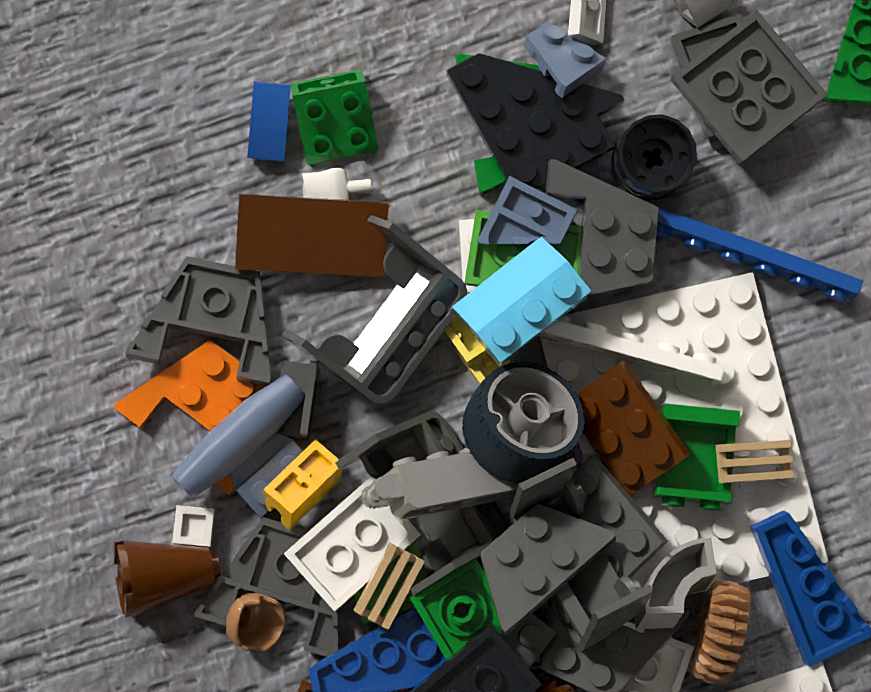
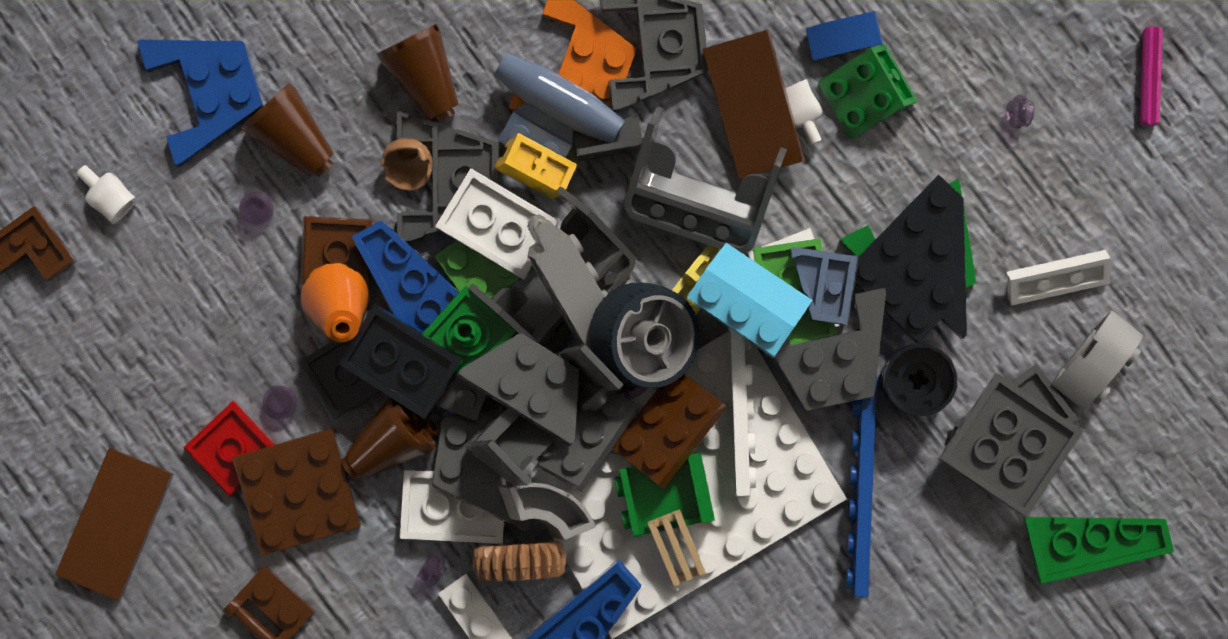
camera: 75 degrees right, 5 degrees up
white plate [172,505,216,547] -> none
tan tile [353,542,425,630] -> none
sand blue wing [524,21,606,98] -> none

